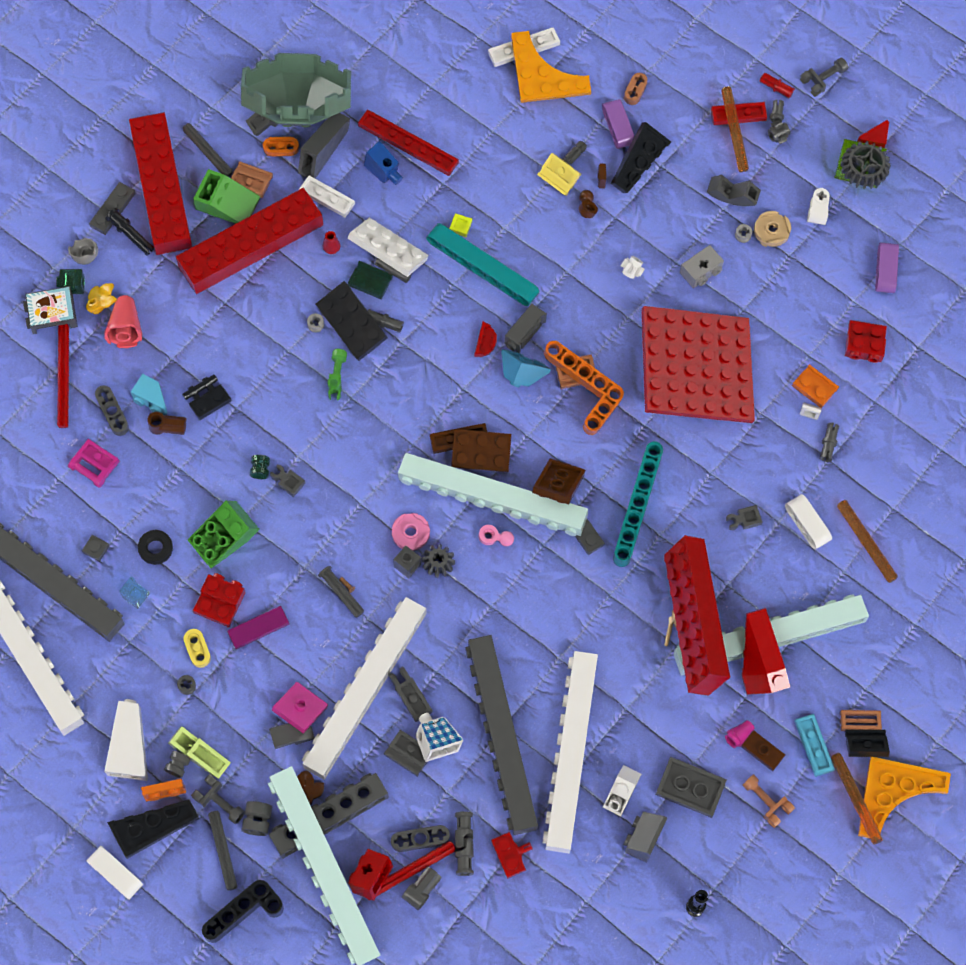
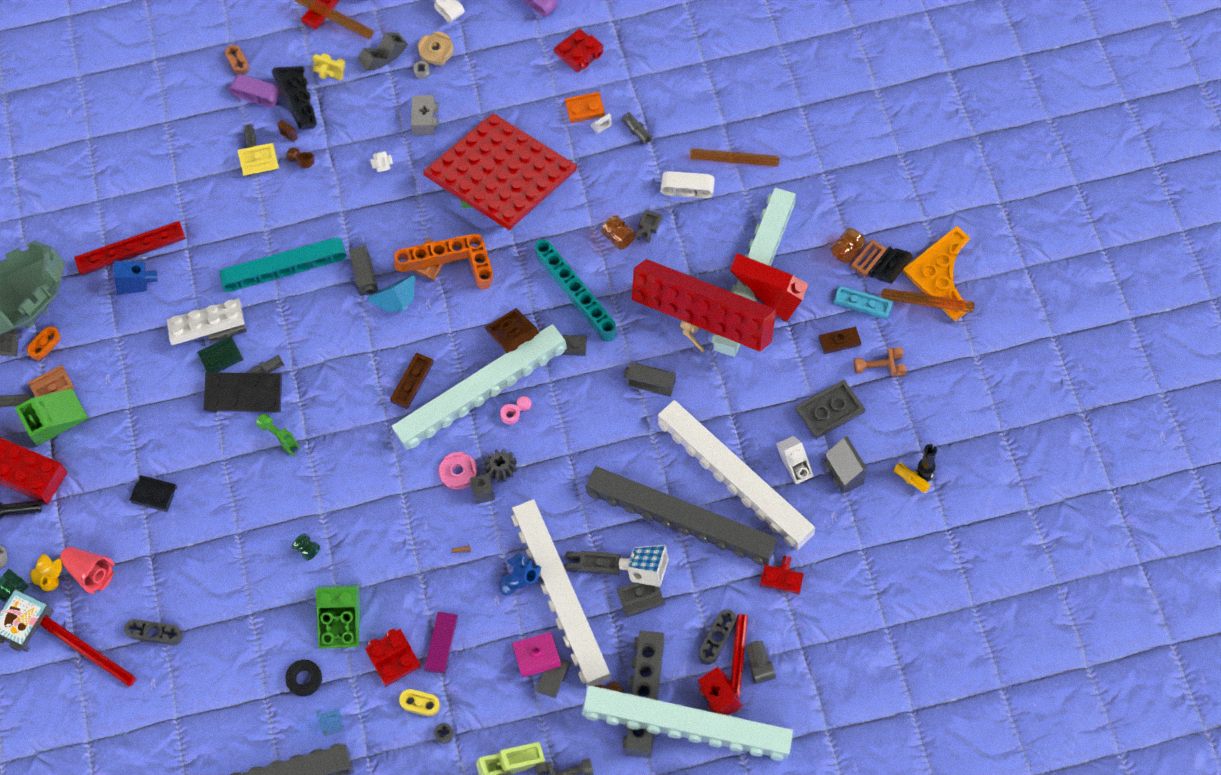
camera: 45 degrees left, 5 degrees down
dark pink plate [68,439,120,488] -> none
dark grey plate [82,535,110,562] -> none
medium azure slope [131,374,167,415] -> none
reddish brown piece [148,412,187,435] -> none
red brick [176,187,323,294] -> none
black plate [182,375,232,420] -> none
dark grey wheel [241,801,273,836] -> none
dark grey plate [270,464,305,497] -> none
dark grey slope [298,113,350,179] -> none
white plate [299,175,355,218] -> none
light grey bush [307,314,324,333] -> none
dark grey axle [318,566,364,617] -> none
red cone [322,231,341,254] -> none
neon yellow plate [449,213,472,237] -> none
reddish brown plate [451,429,512,472] -> none
dark grey piece [455,812,474,876] -> none
red plate [474,322,497,357] -> none
white plate [488,27,560,67] -> none
light orange plate [511,31,591,103] -> none
dark pink cone [725,720,755,748] -> none
none -> black plate [130,475,177,512]
none -> light yellow hips [313,53,345,81]
none -> blue animal [500,553,541,596]
none -> clear orange wheel [601,215,636,250]
none -> dark grey window [624,361,676,397]
none -> clear orange wheel [831,228,866,264]
none -> yellow axle [893,462,931,493]

